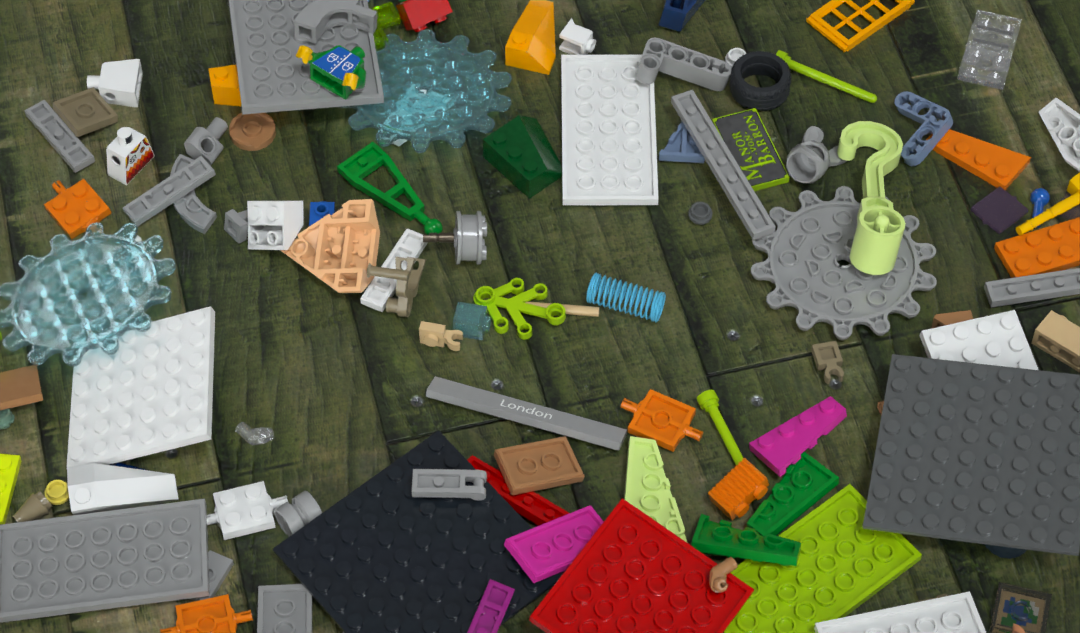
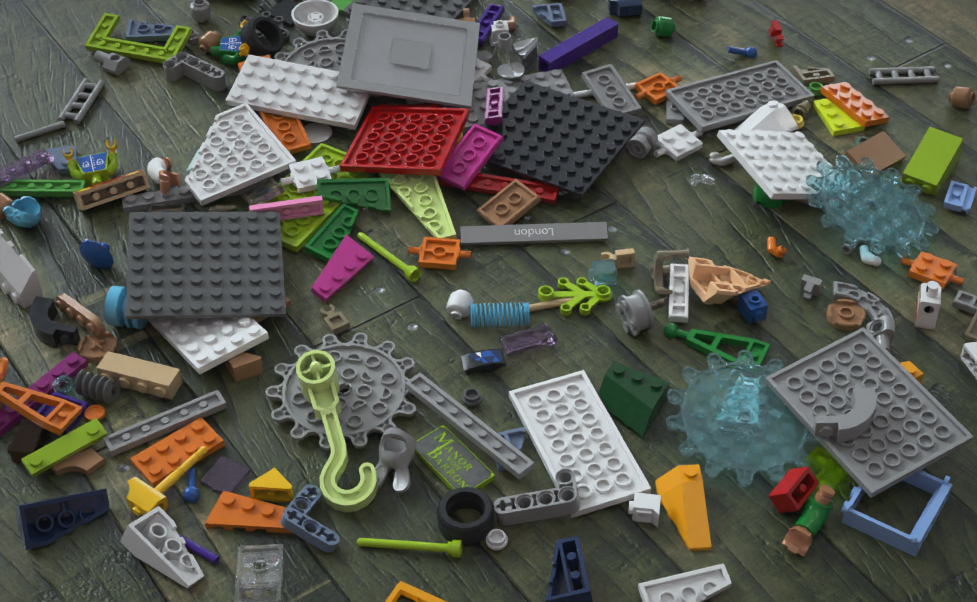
camera: 160 degrees right, 10 degrees down
light grey plate [123,155,216,227] -> none
white slope [247,200,304,250] -> none
torso [296,45,367,100] -> none
light grey plate [412,469,487,501] -> none
orange brick [708,458,769,521] -> none
medium nougat arm [709,557,738,593] -> none
none -> dark purple bar [178,533,220,564]
none -> clear smoke tile [241,177,284,206]
none -> bright pink plate [249,196,324,220]
none -> yellow slope [249,468,294,502]
none -> white plate [280,156,341,193]
none -> white head [446,290,474,319]
none -> black slope [461,349,506,375]
none -> clear purple plate [499,324,558,356]
none -> white arm [709,152,736,166]
none -> orange arm [767,237,787,258]
none -> medium nougat tile [826,299,866,331]

